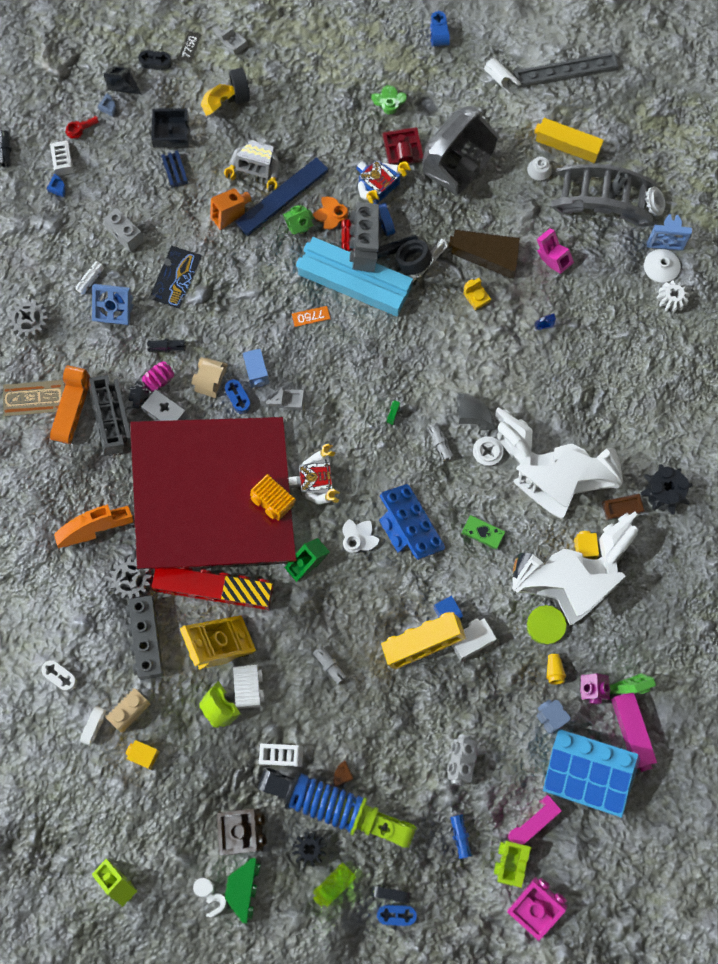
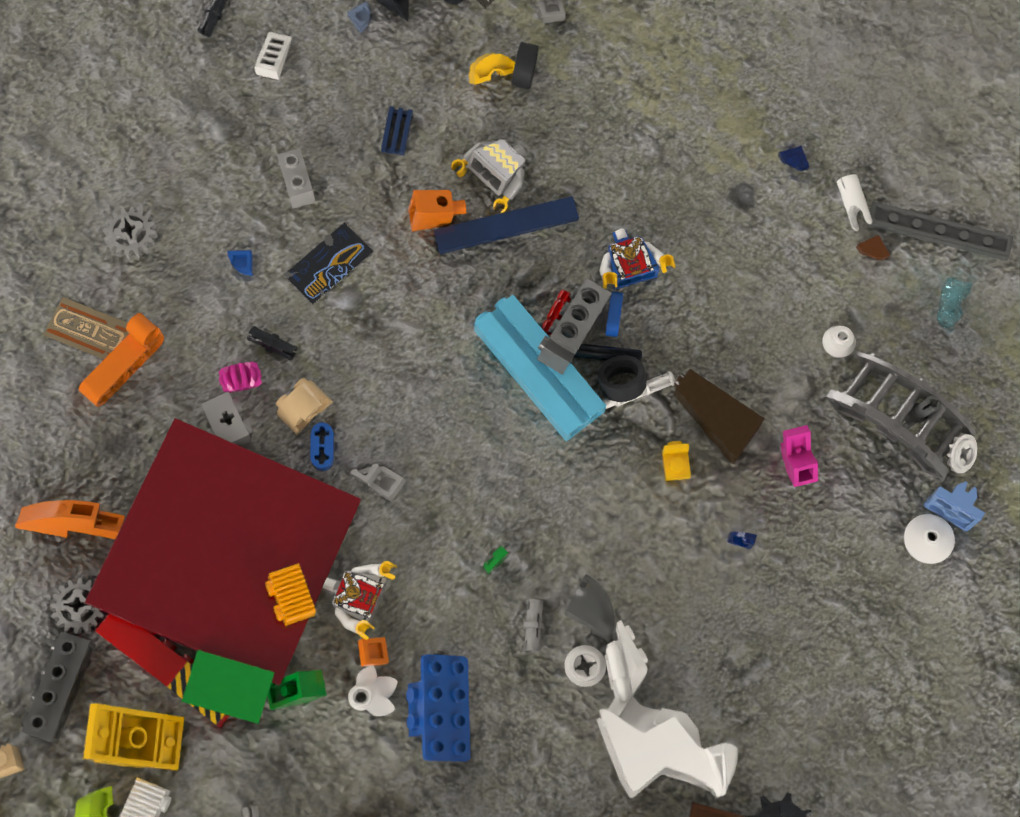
camera: 25 degrees right, 0 degrees up
blue tile [47,174,66,197] -> none
red plate [65,116,99,139] -> none
white axle [76,262,104,294] -> none
dark grey brick [89,375,131,456] -> none
medium blue piece [92,284,133,325] -> none
black plate [129,380,149,409] -> none
black piece [151,108,189,148] -> none
medium blue bracket [243,349,269,388] -> none
bright green brick [283,205,314,235] -> none
orange sticker [292,306,330,327] -> none
orange plate [313,197,349,229] -> none
bright green plate [372,85,407,114] -> none
dark red plate [382,127,423,165] -> none
flat silver piece [422,106,499,196] -> none
blue piece [430,11,450,47] -> none
bright green tile [462,515,505,550] -> none
yellow brick [534,118,604,163] -> none
white gear [657,280,690,313] -> none
none -> green tile [181,650,274,724]
none -> orange tile [358,637,389,667]
none -> clear blue tile [778,146,810,171]
none -> reddish brown tile [856,235,890,260]
none -> clear light blue leg [937,278,972,328]

